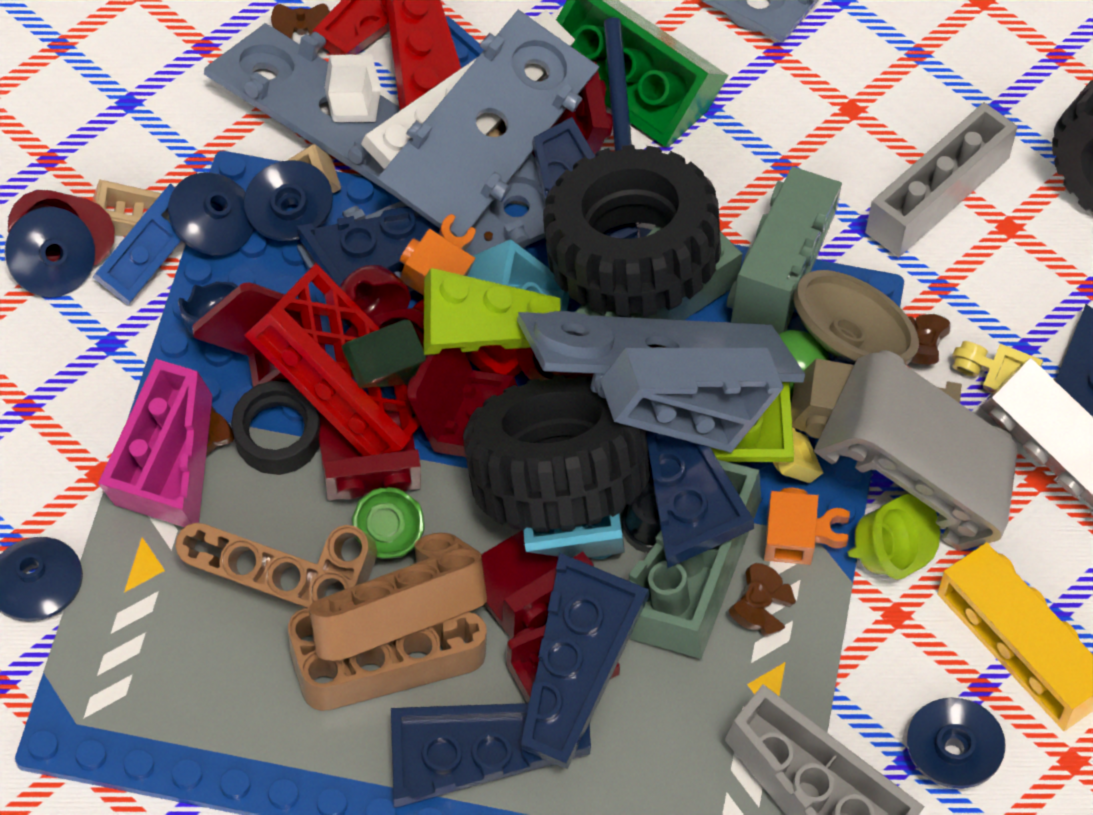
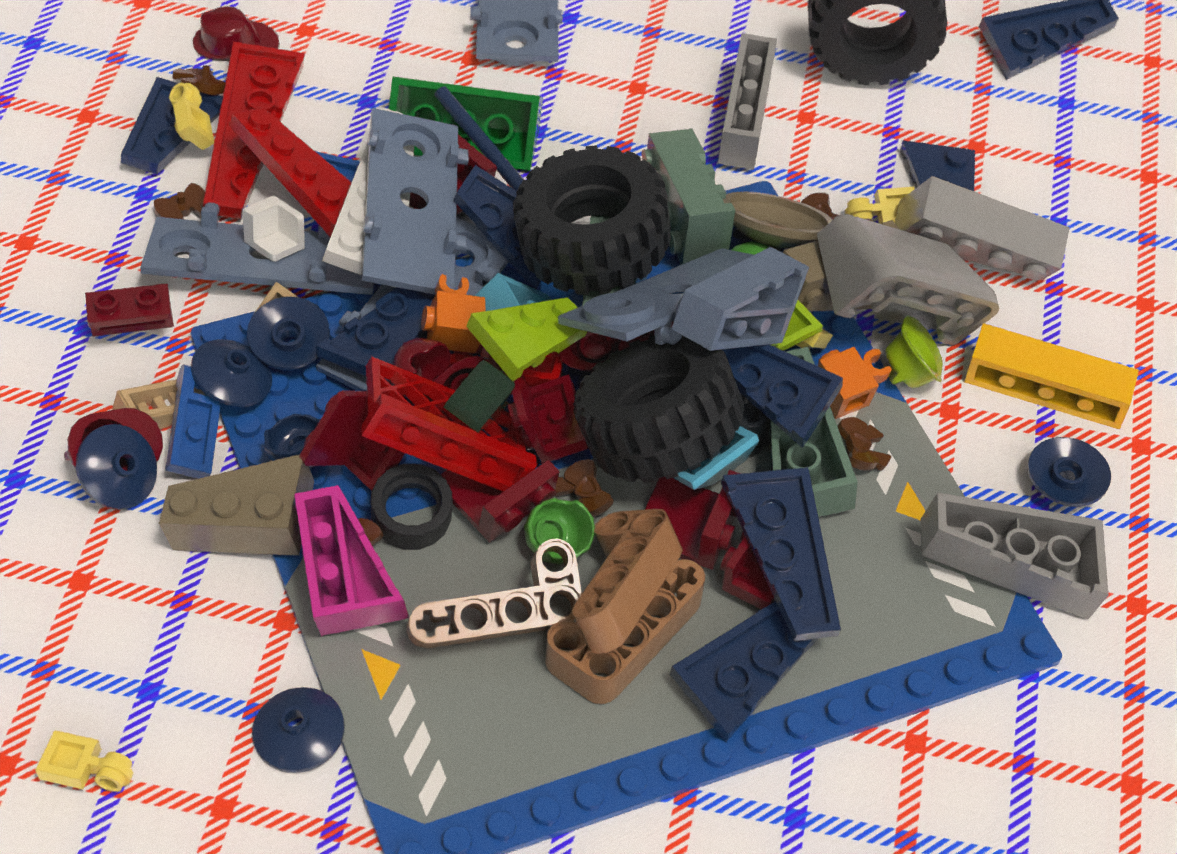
camera: 35 degrees left, 5 degrees down
none -> dark red bracket [85,283,174,337]
none -> dark tan wedge [159,454,315,555]
none -> reddish brown piece [555,459,614,517]

